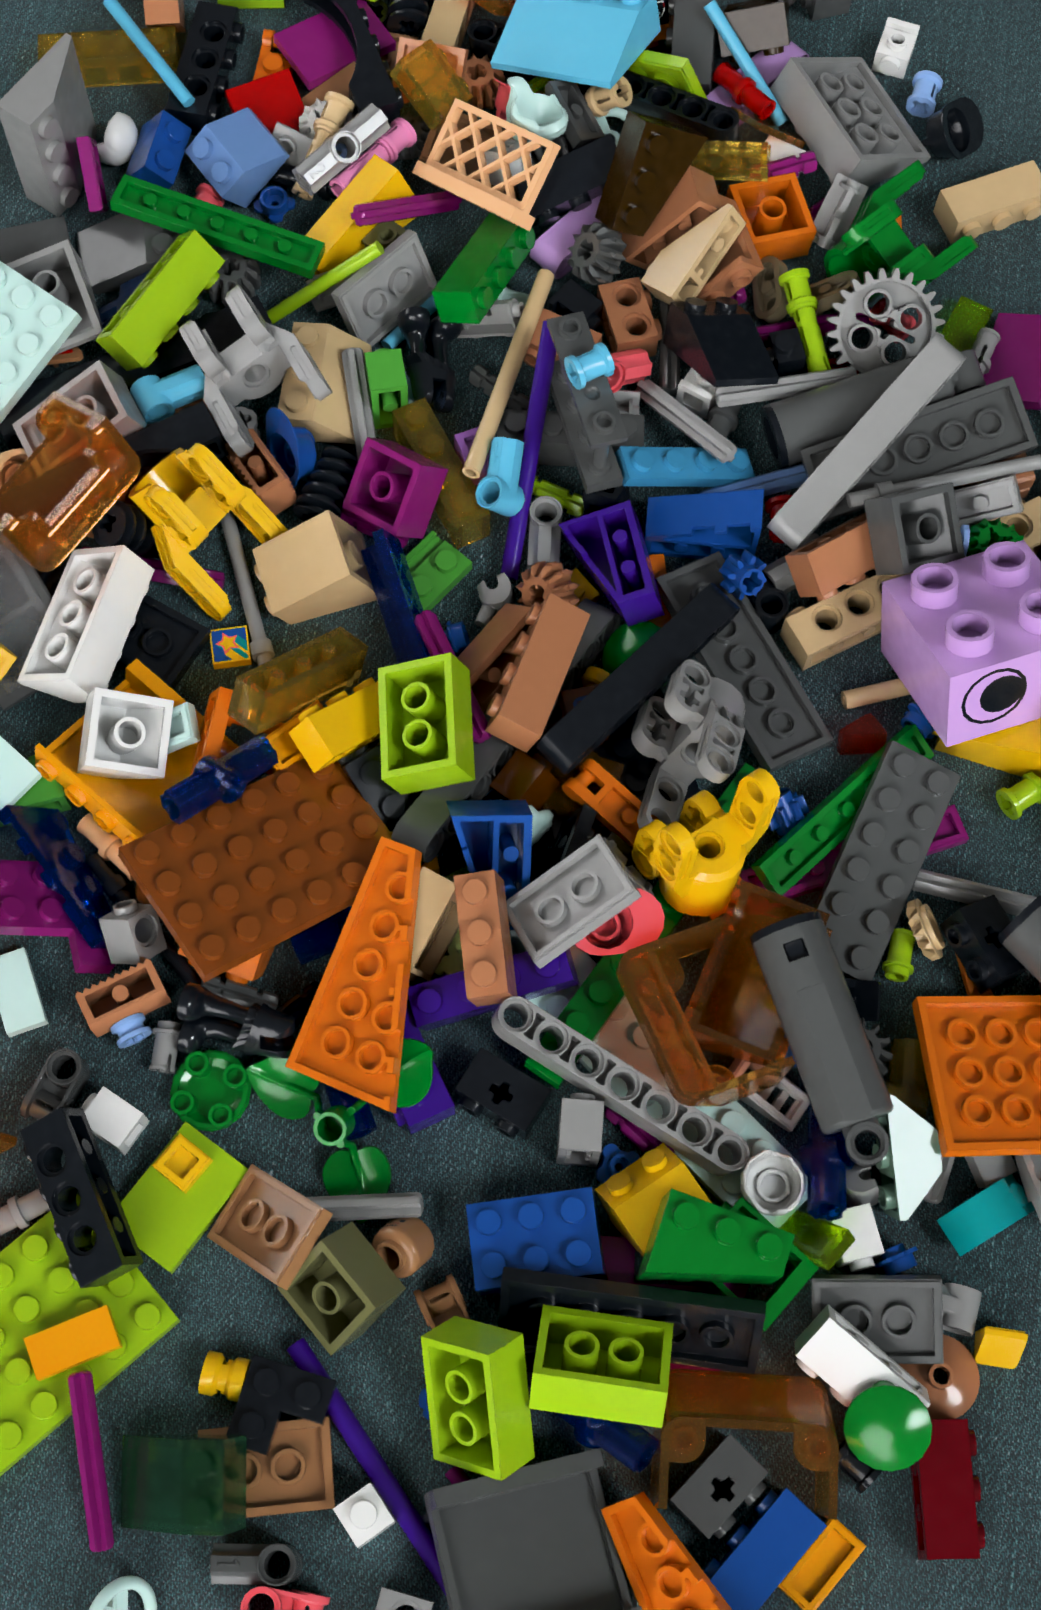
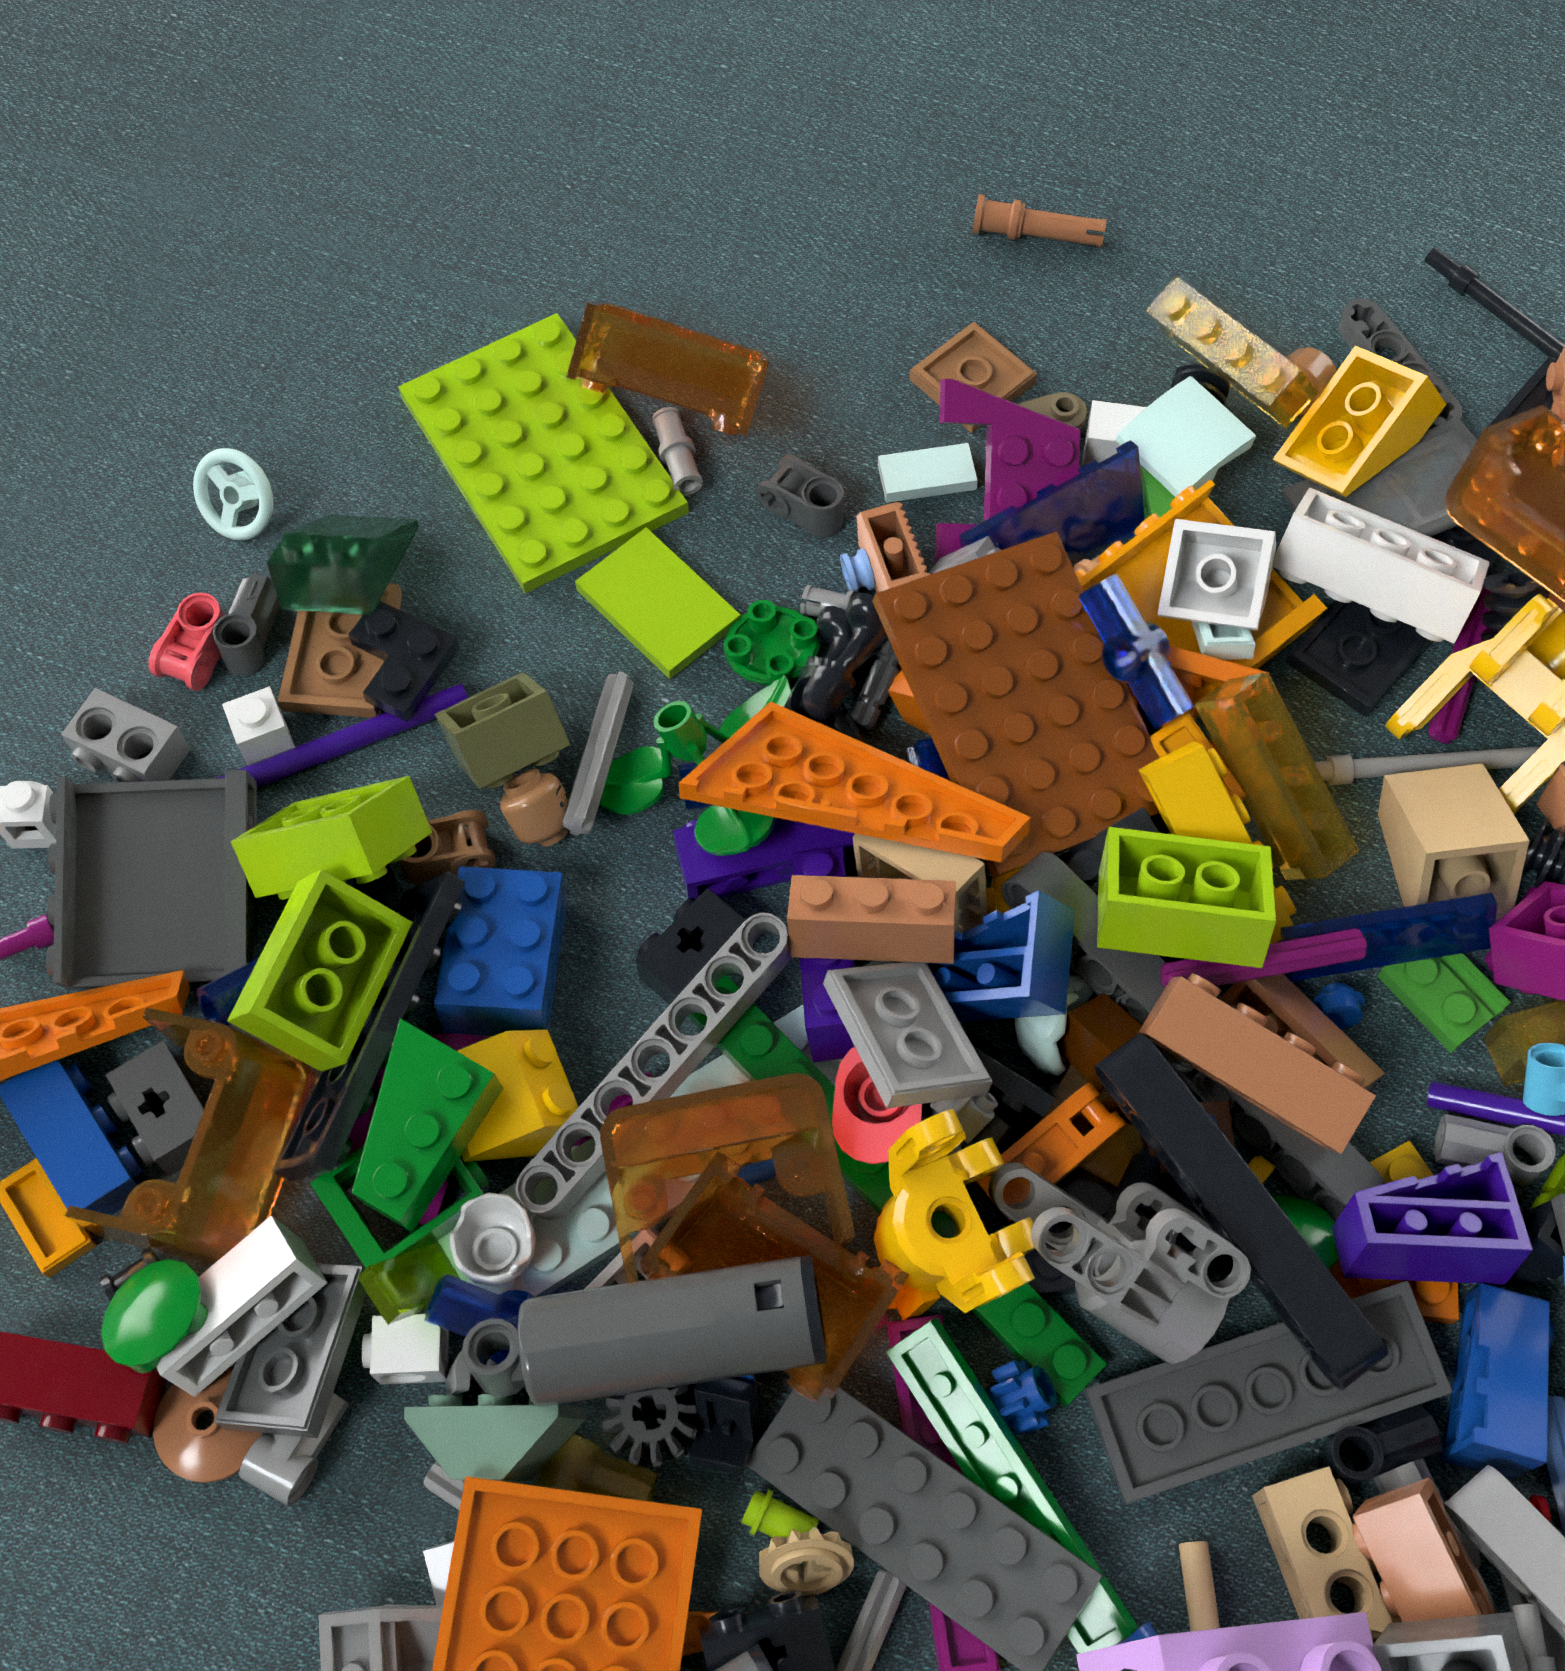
camera: 105 degrees right, 5 degrees down
black brick [20,1107,144,1288] -> none
light orange tile [23,1305,123,1381] -> none
magenta axle [68,1371,114,1552] -> none
white brick [81,1086,150,1156] -> none
yellow tile [152,1133,213,1194] -> none
yellow wheel [198,1350,252,1402] -> none
medium nougat tile [207,1164,333,1291] -> none
tile [209,625,252,670] -> none
light grey piece [474,572,515,628] -> none
nougat gear [515,561,580,607] -> none
light grey brick [556,1093,604,1167] -> none
blue plate [596,1143,640,1184] -> none
blue gear [719,550,767,601] -> none
clear red slope [837,712,887,755] -> none
blue plate [875,1243,918,1275] -> none
teal brick [936,1174,1035,1257] -> none
yellow slope [974,1326,1028,1369] -> none

